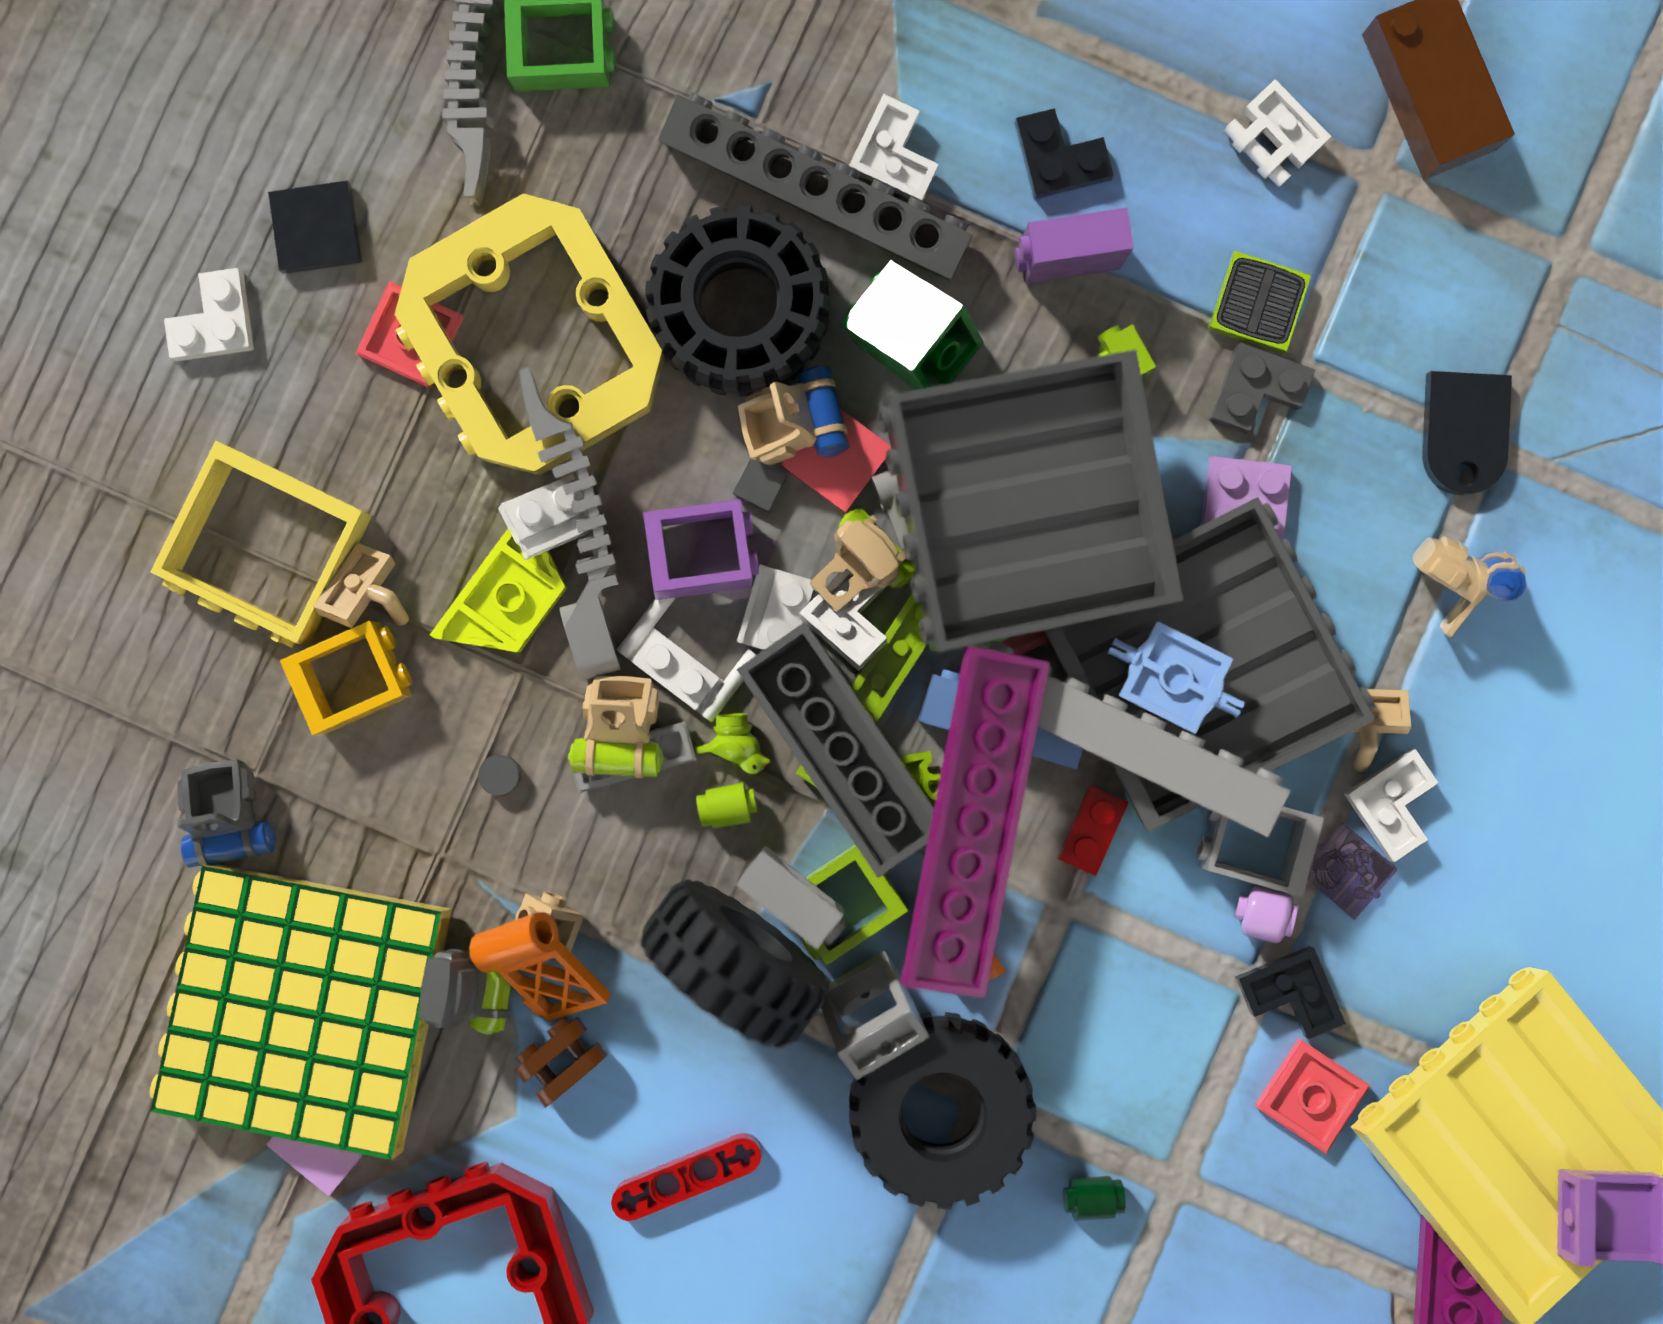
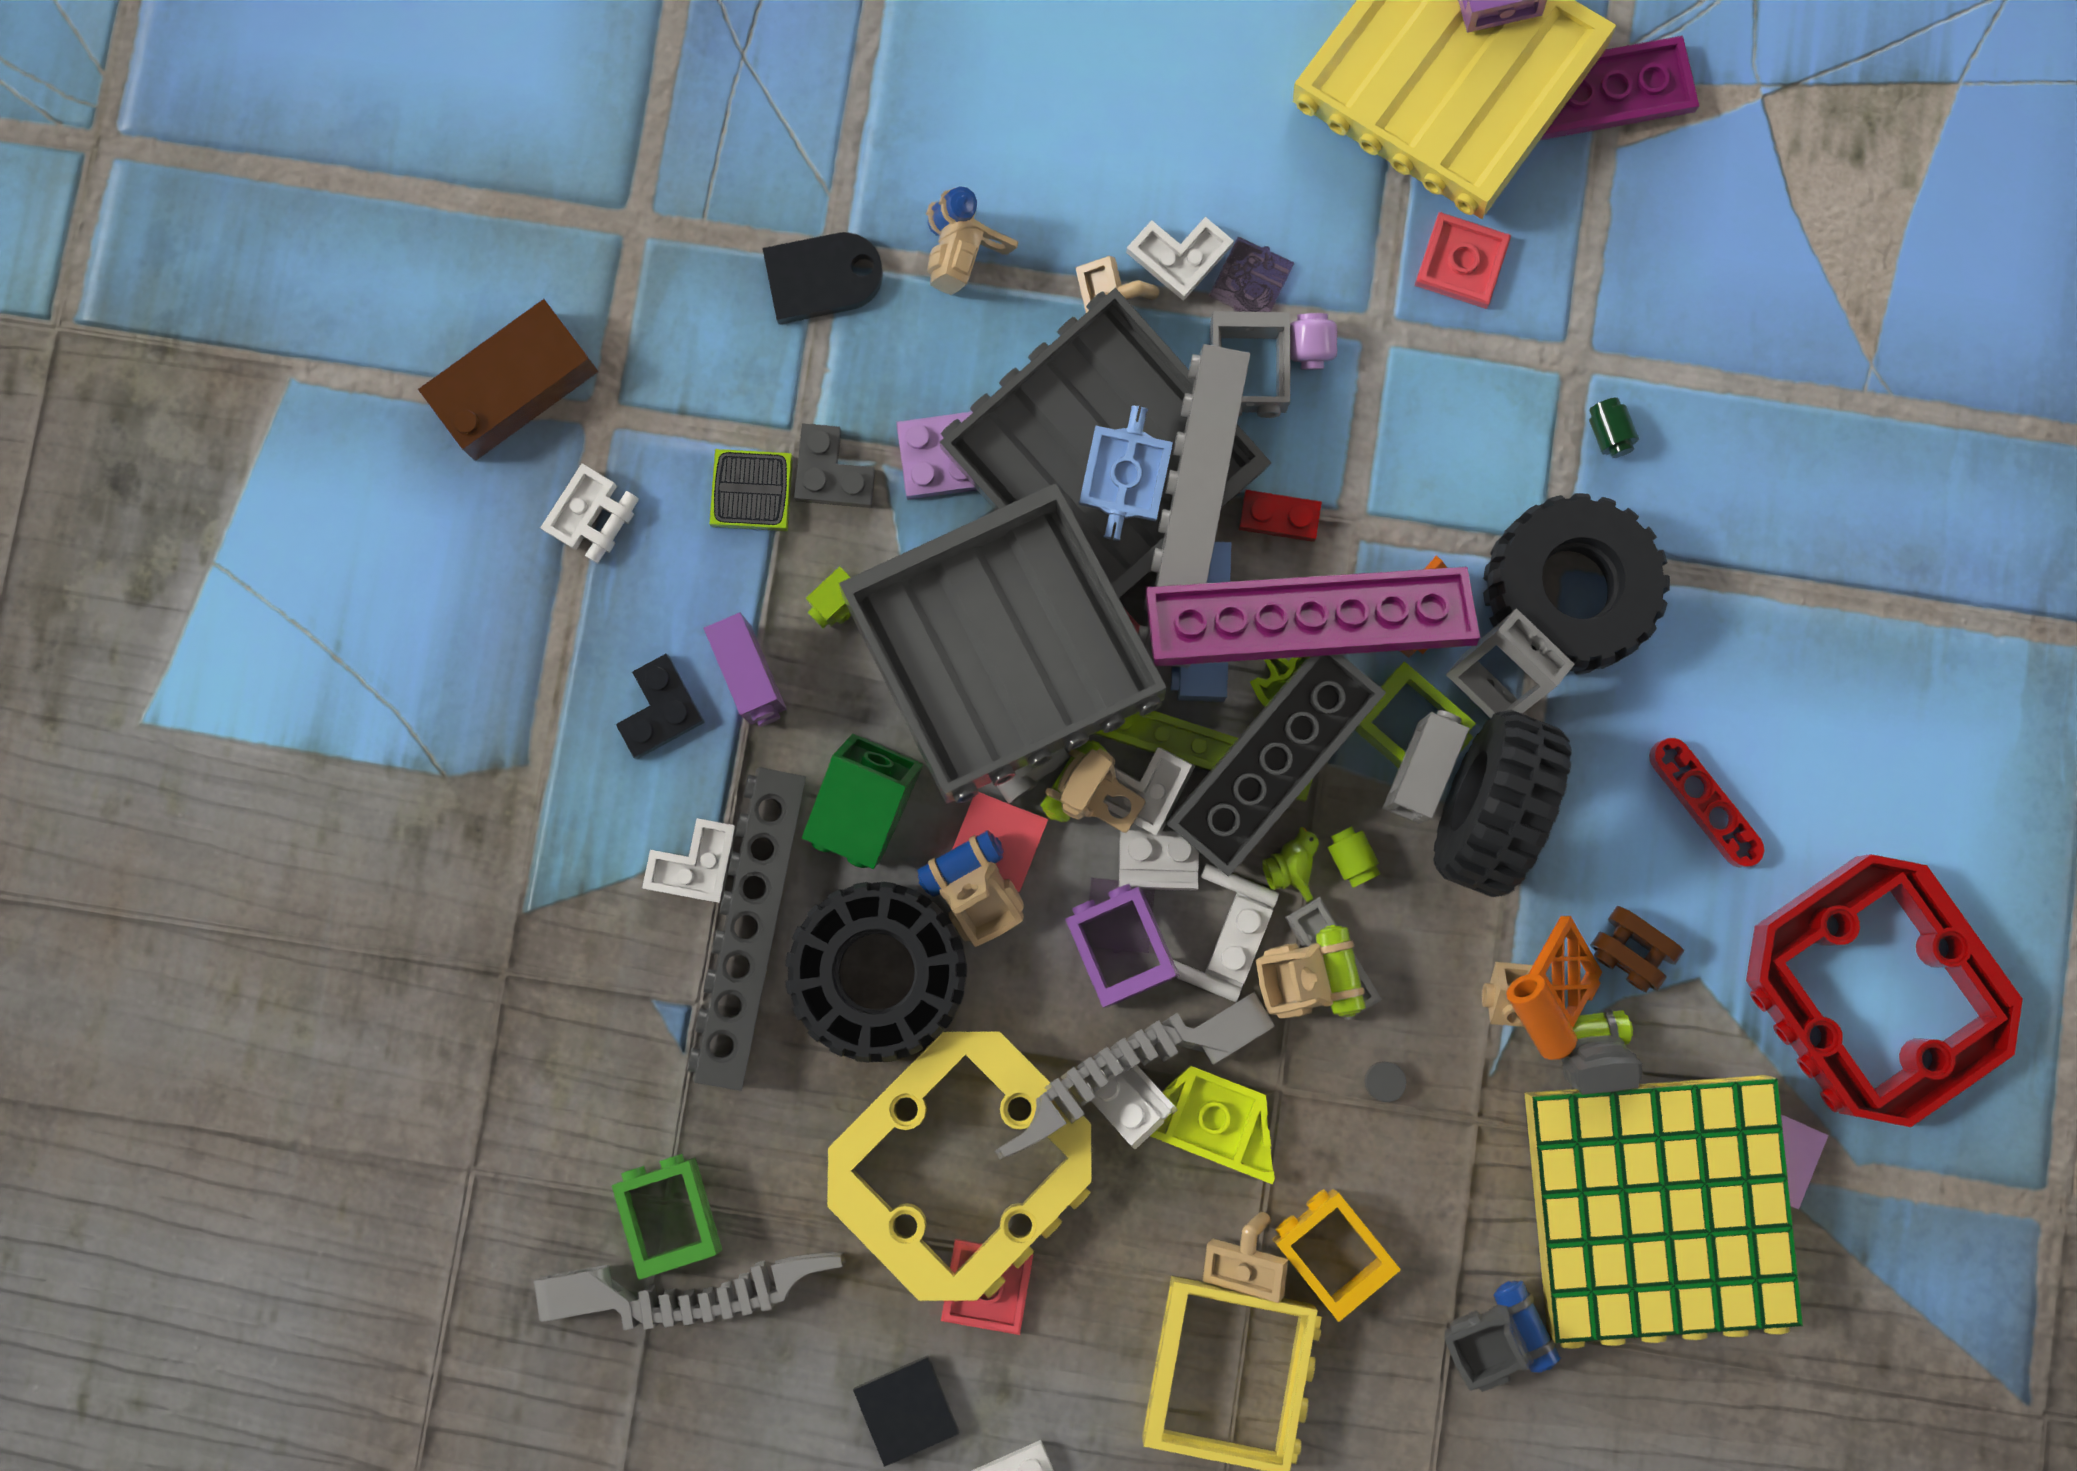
camera: 110 degrees left, 5 degrees down
dark grey tile [733,459,787,513] -> none
black plate [1235,946,1346,1039] -> none

